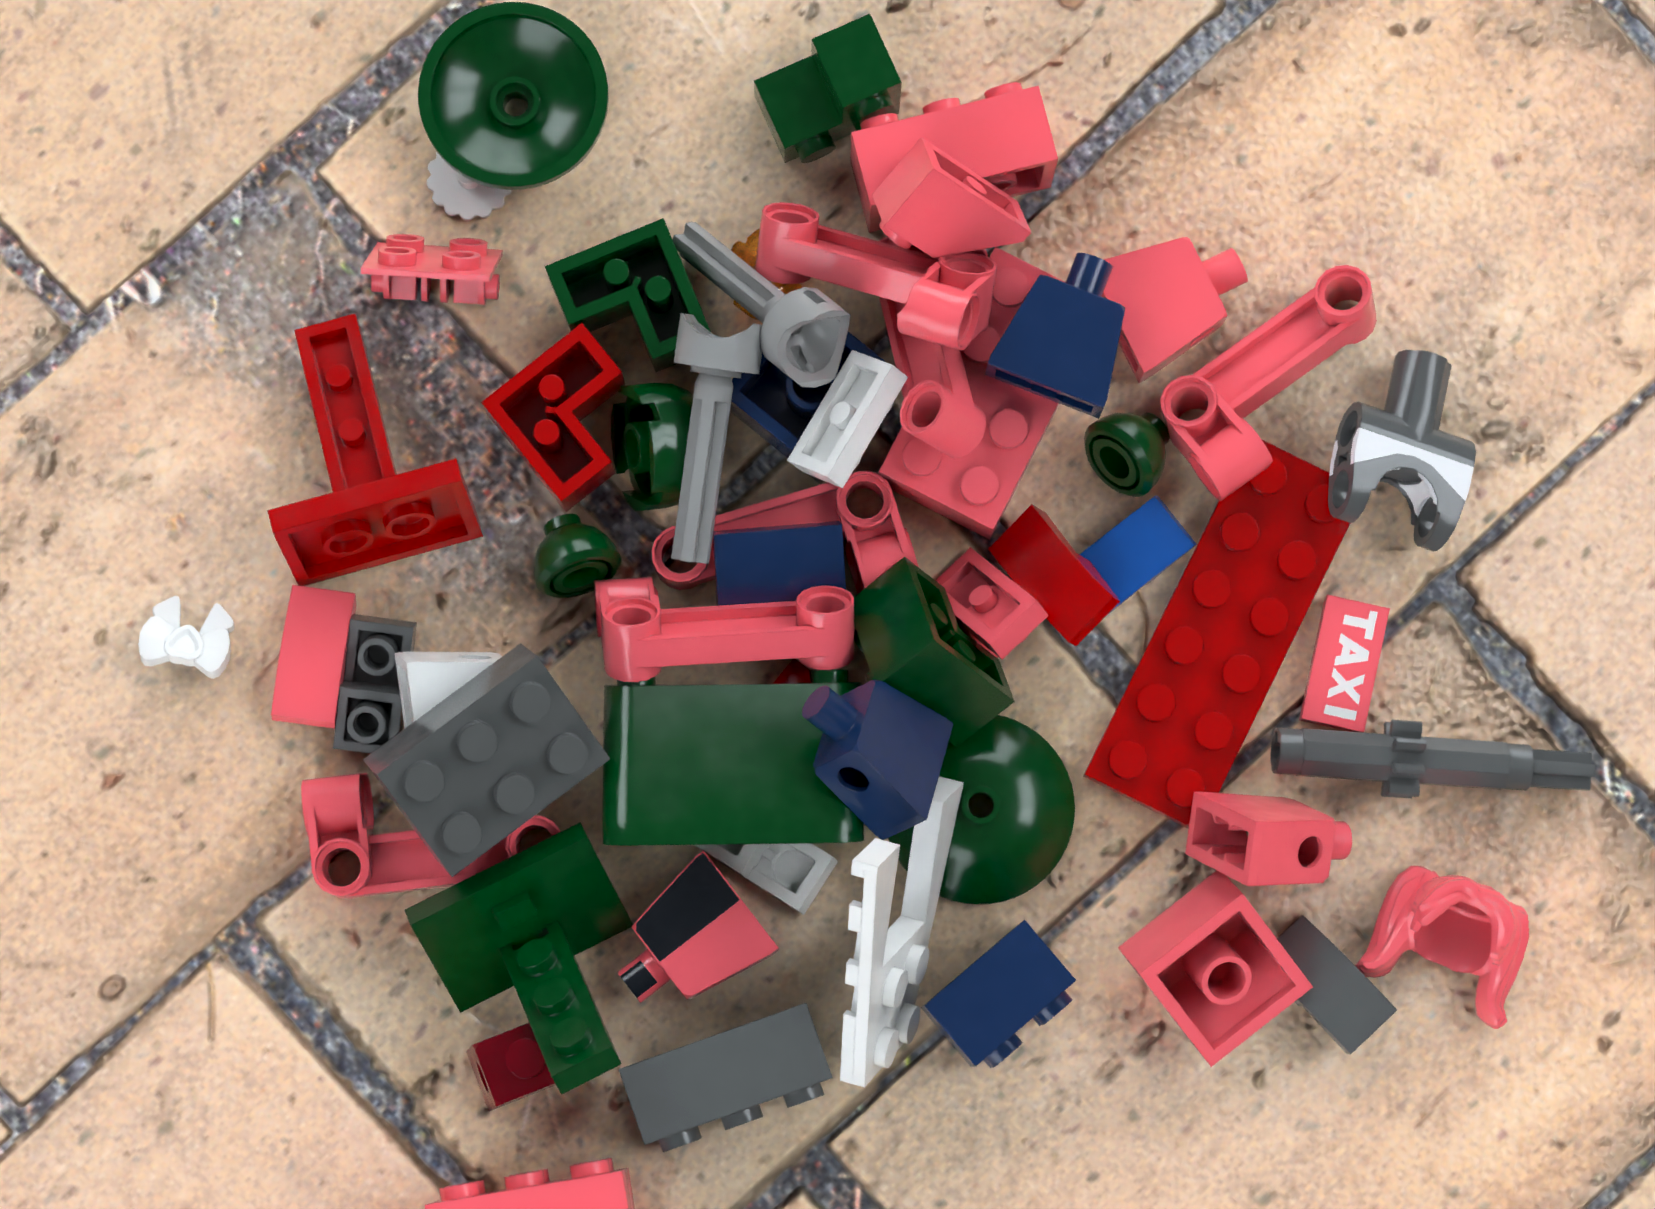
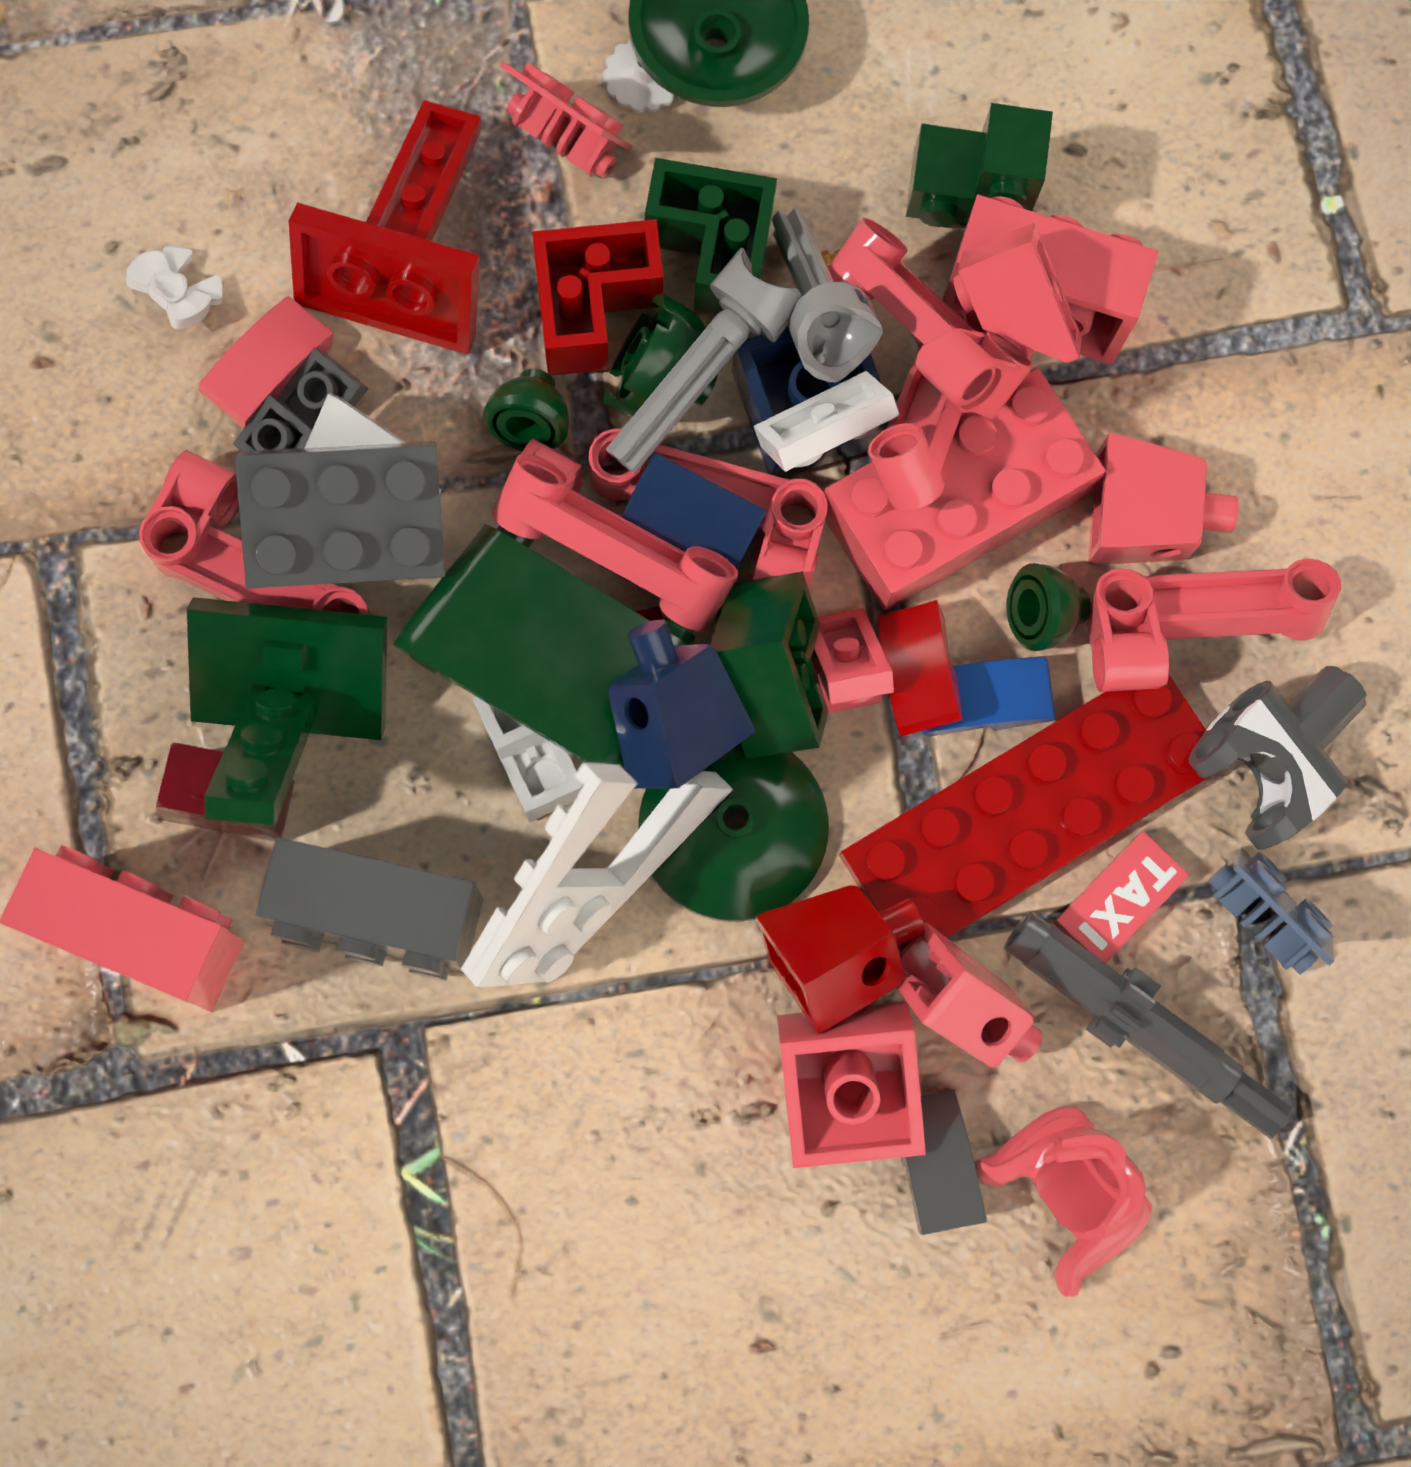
camera: 25 degrees right, 5 degrees down
torso [617,850,779,1003] -> none
dark blue brick [921,920,1076,1068] -> none
dark blue torso [985,253,1125,419] -> none
none -> red torso [756,885,925,1034]
none -> sand blue hinge [1208,847,1334,975]

